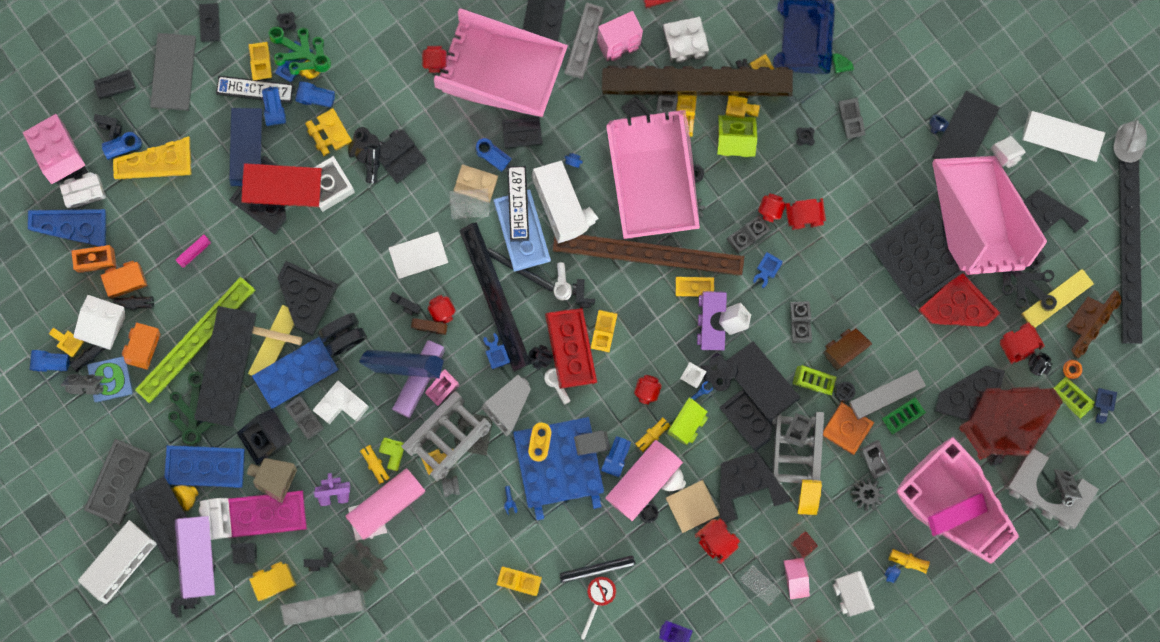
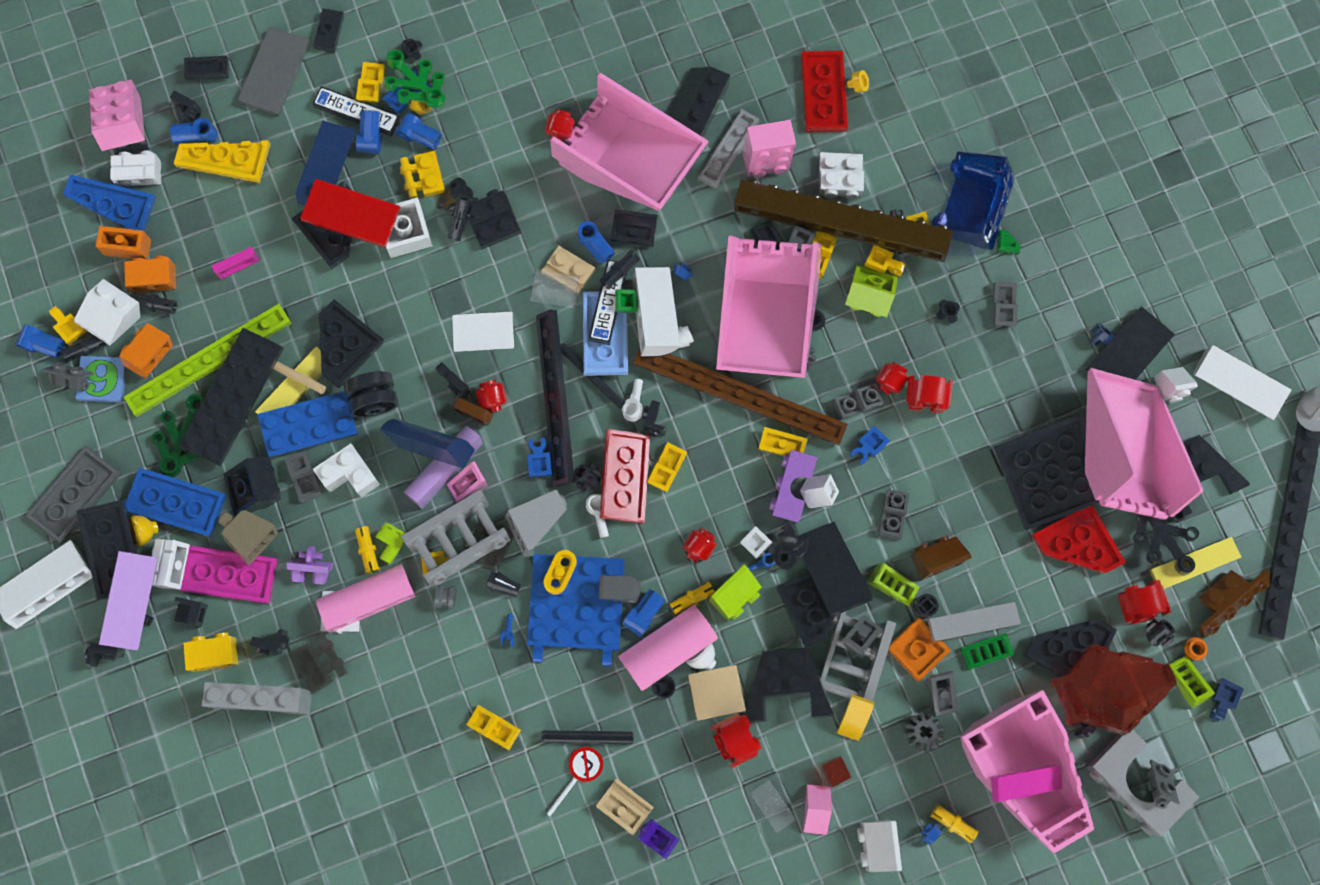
camera: 15 degrees right, 5 degrees down
none -> black cone [485,571,521,597]
none -> tan plate [596,778,654,835]
none -> black pin [600,250,640,290]
none -> green slope [615,289,638,313]

